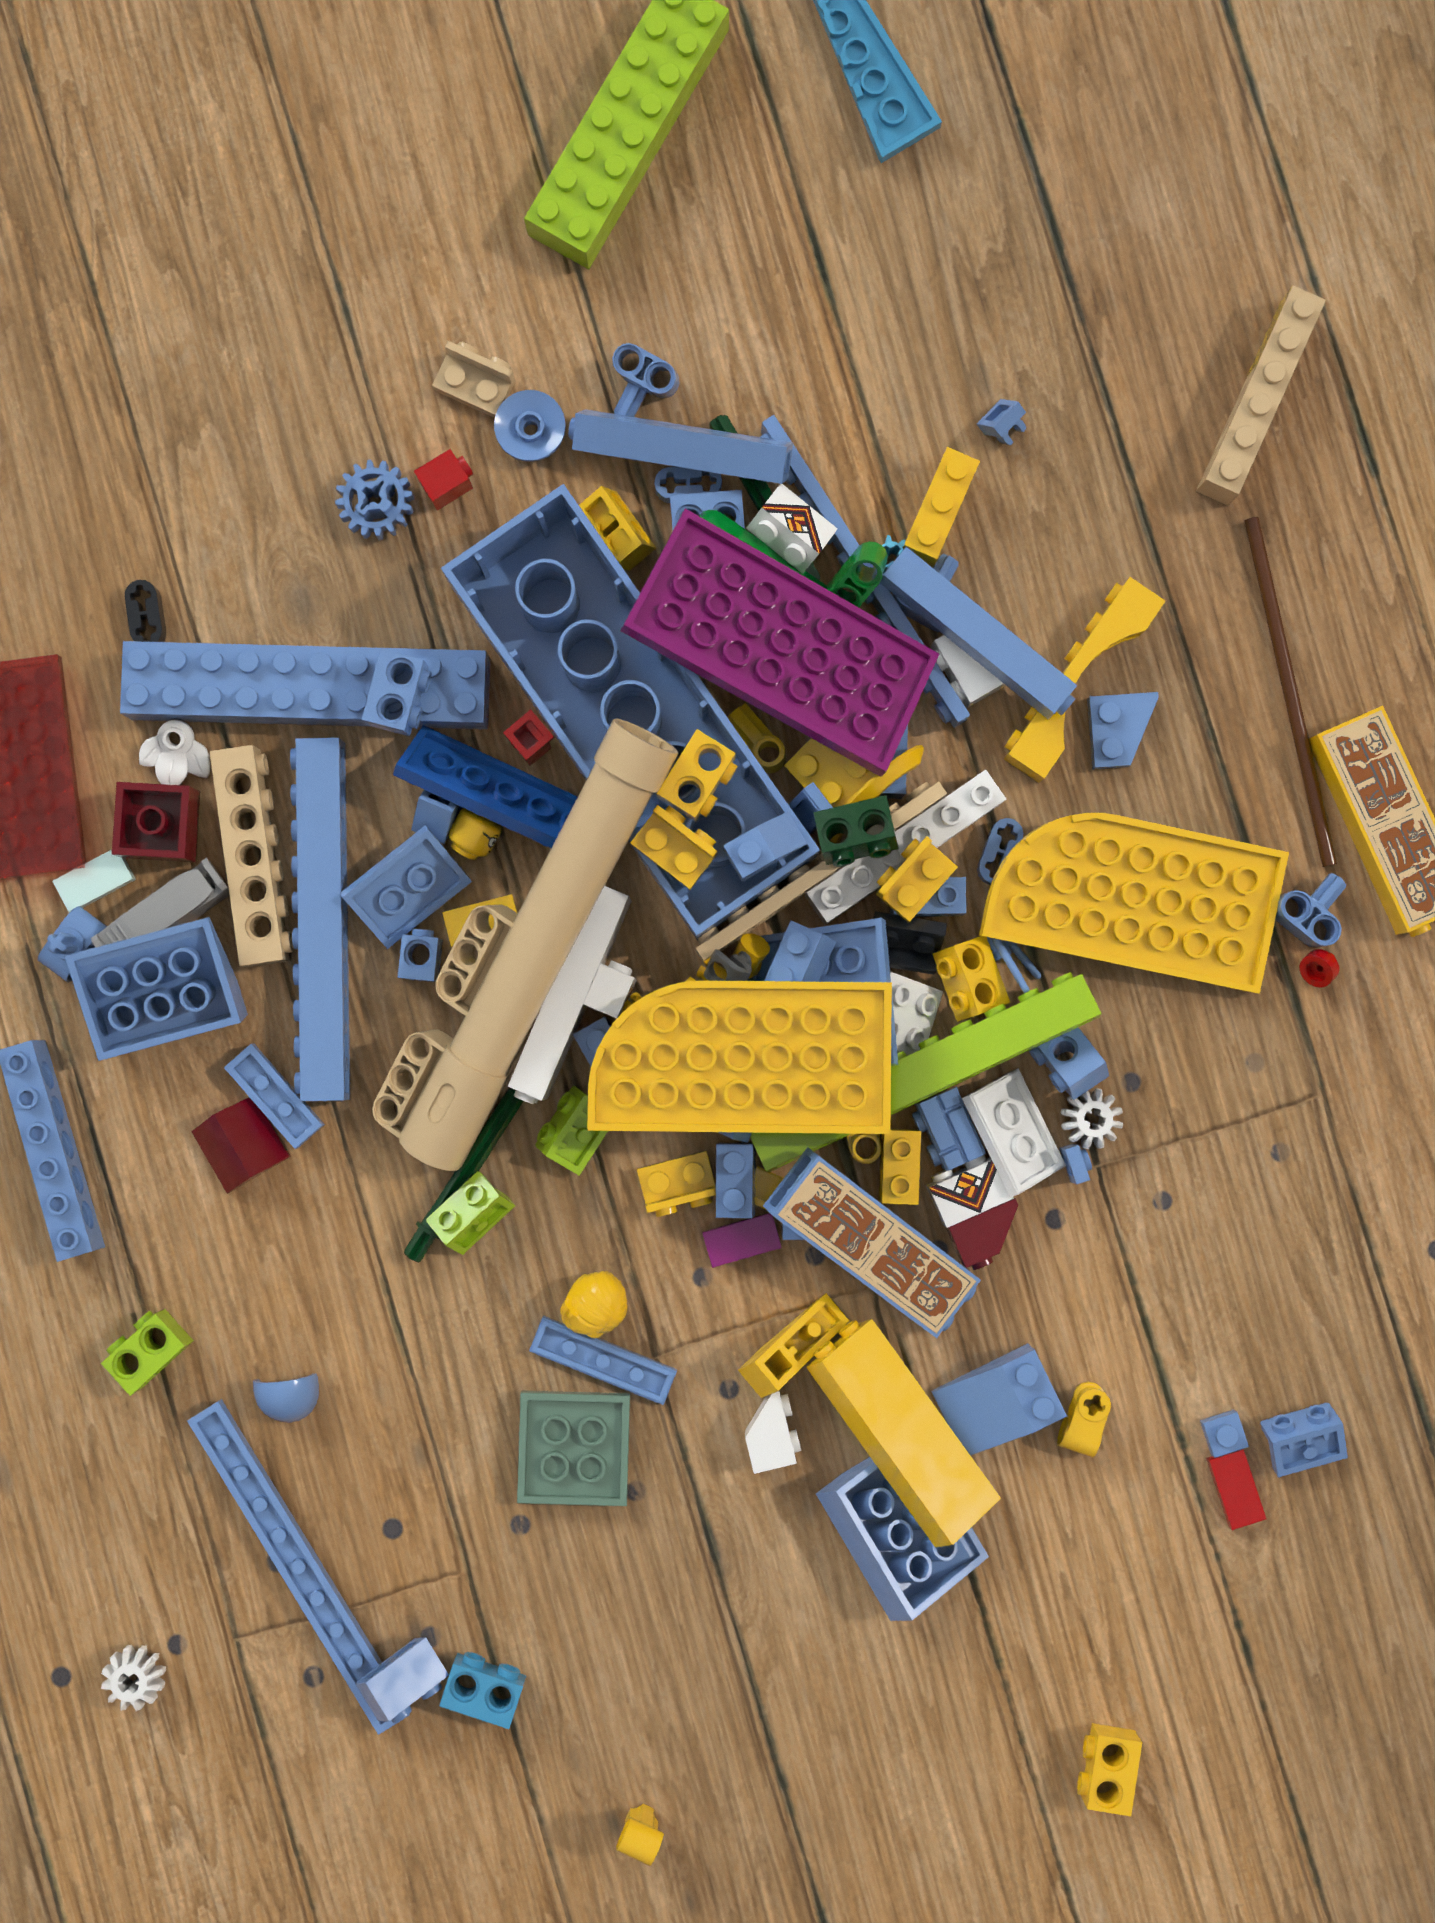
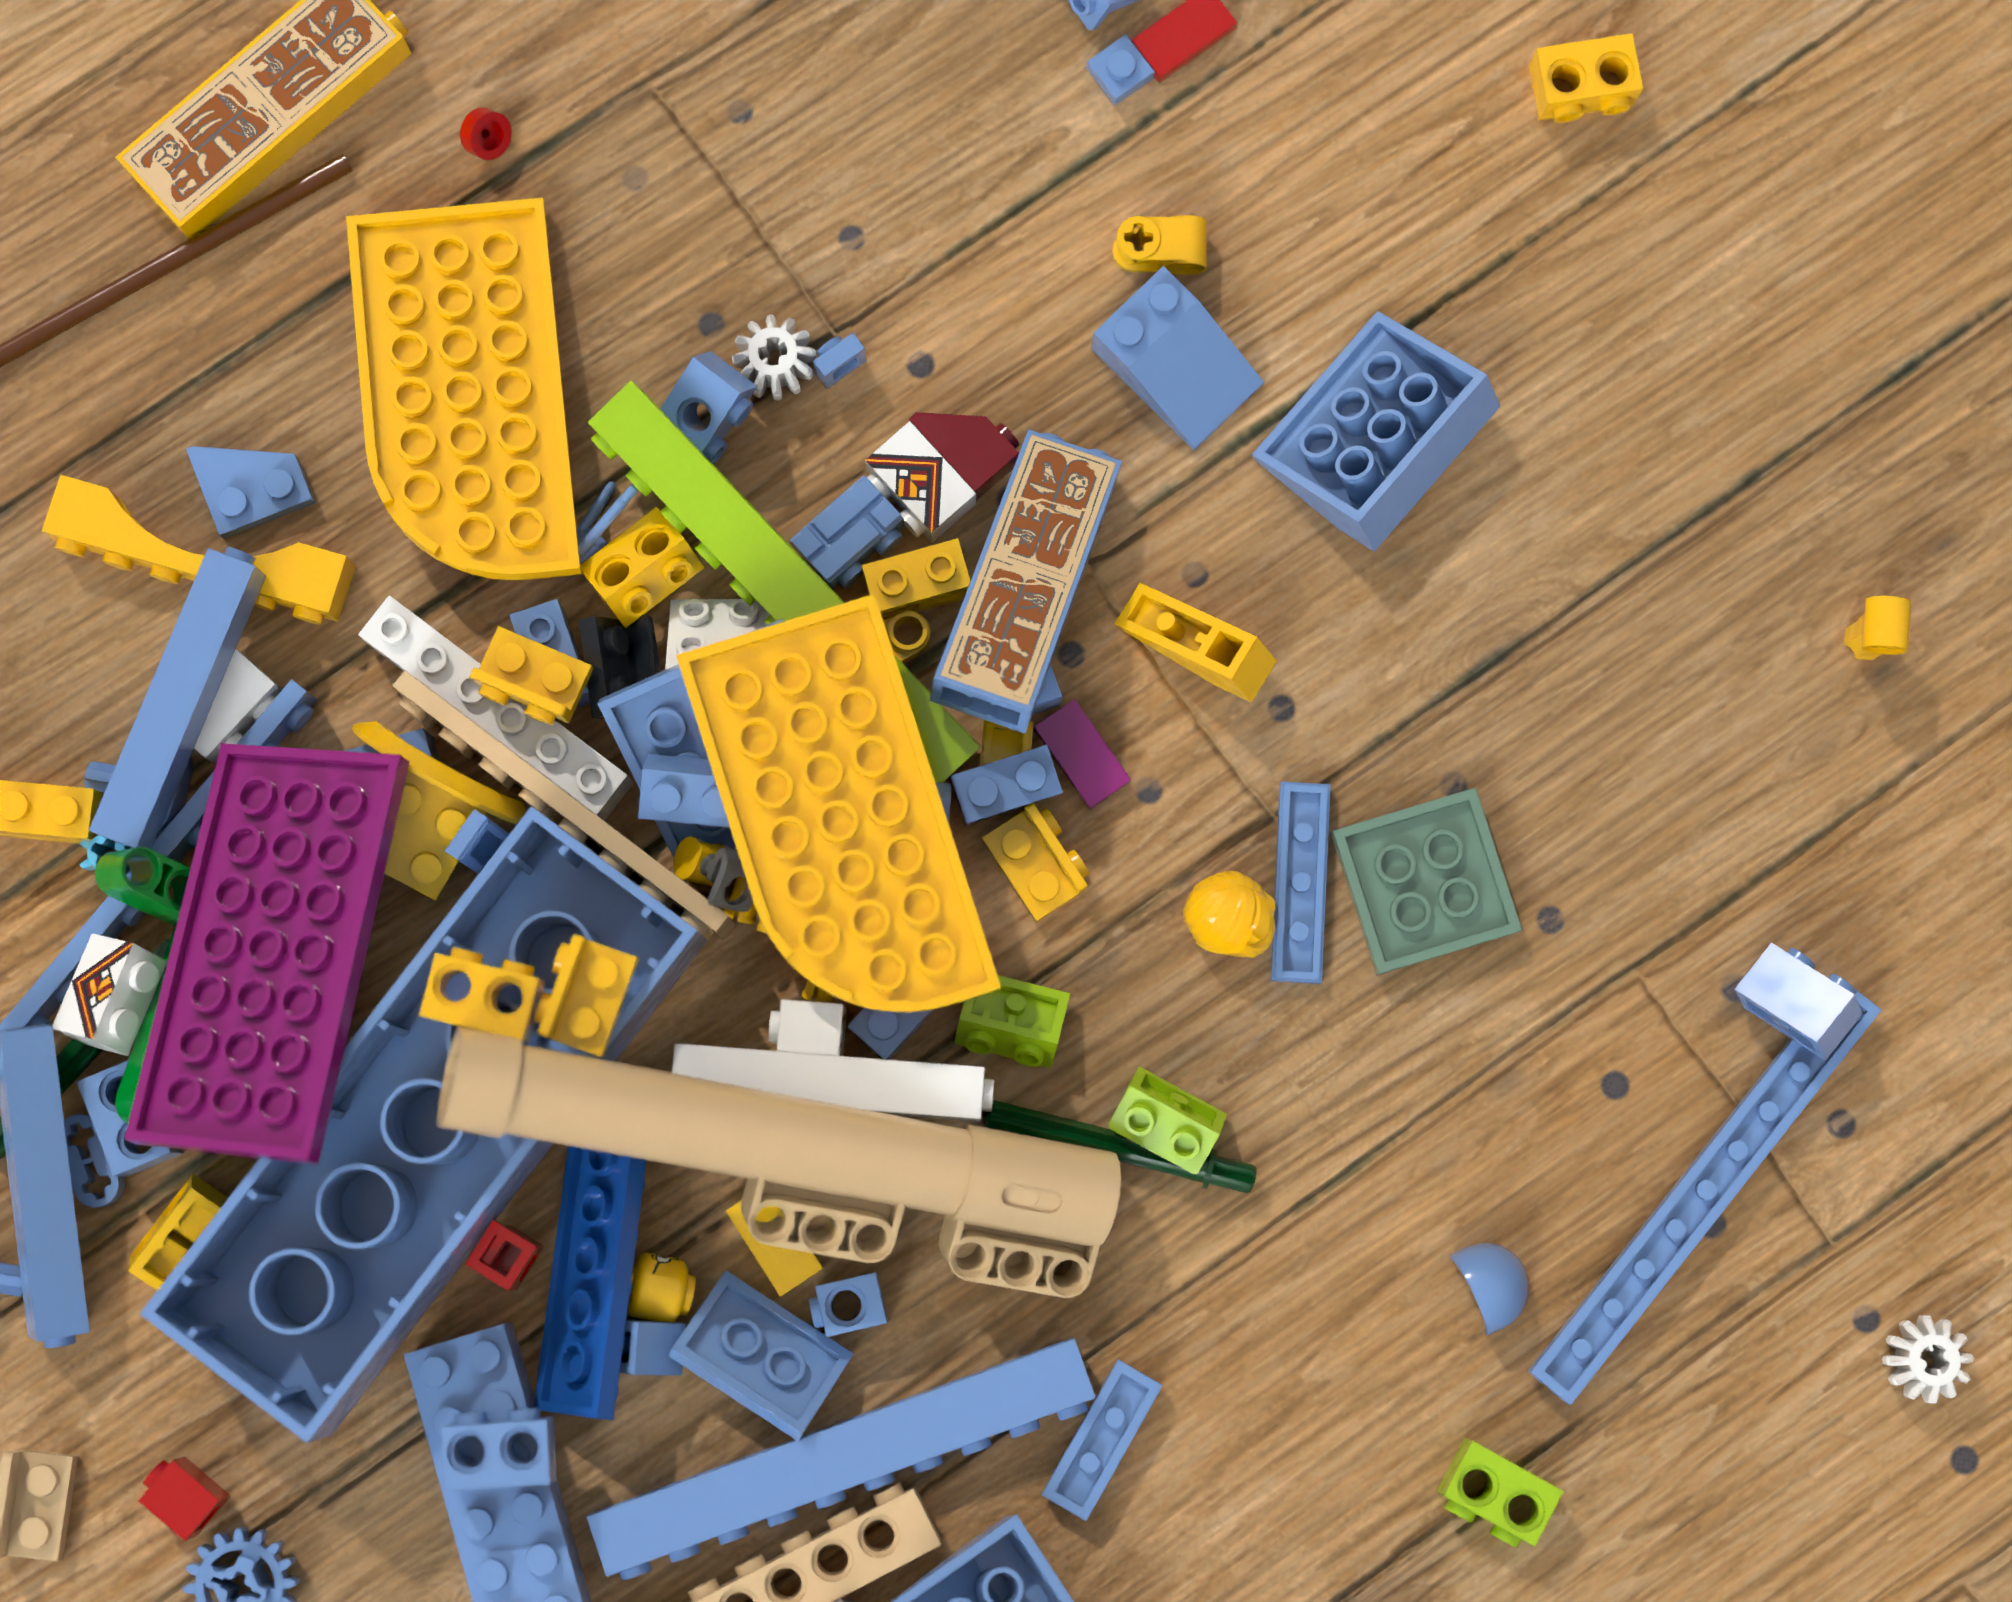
camera: 110 degrees left, 5 degrees down
dark red slope [191,1097,291,1194] -> none
dark azure brick [439,1652,526,1729] -> none
medium blue dish [494,390,566,462] -> none
medium blue slope [723,812,807,882] -> none
yellow piece [727,703,785,774] -> none
white slope [745,1391,801,1474] -> none
yellow brick [806,1319,1001,1548] -> none
dark green brick [813,795,899,867] -> none
white tile [962,1068,1066,1197] -> none
medium blue beam [977,818,1024,885] -> none
medium blue beam [1275,873,1346,948] -> none

